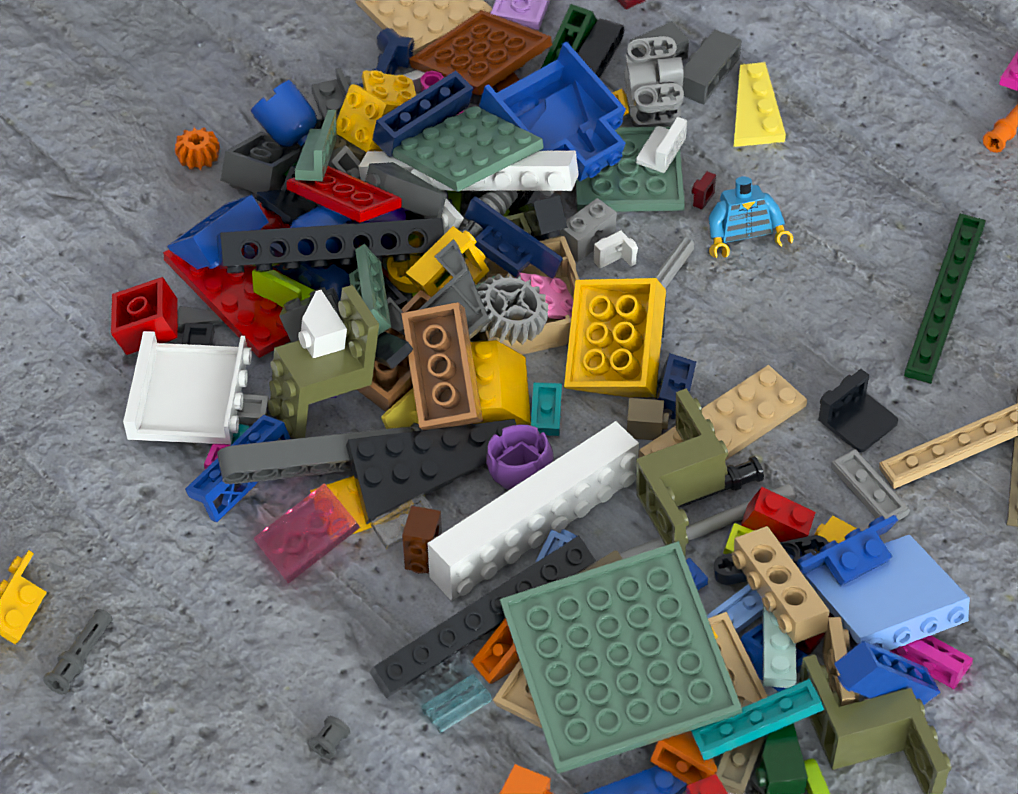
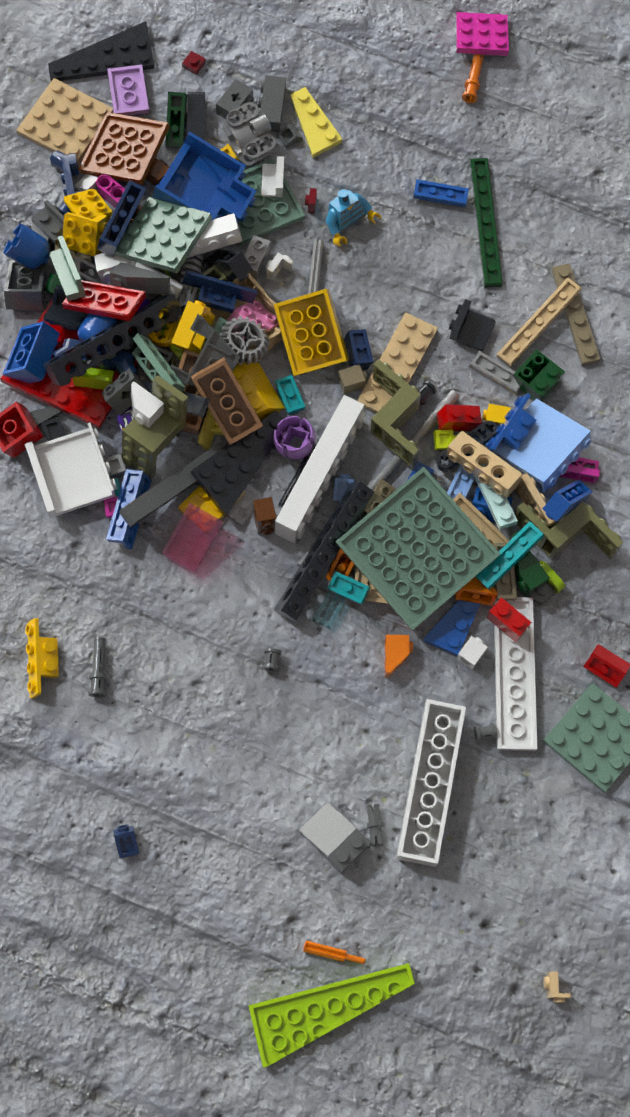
camera: 30 degrees left, 20 degrees up
none -> dark grey slope [277,123,303,148]
none -> teal plate [327,571,371,605]
none -> blue plate [413,179,469,207]
none -> dark green slope [513,349,565,402]

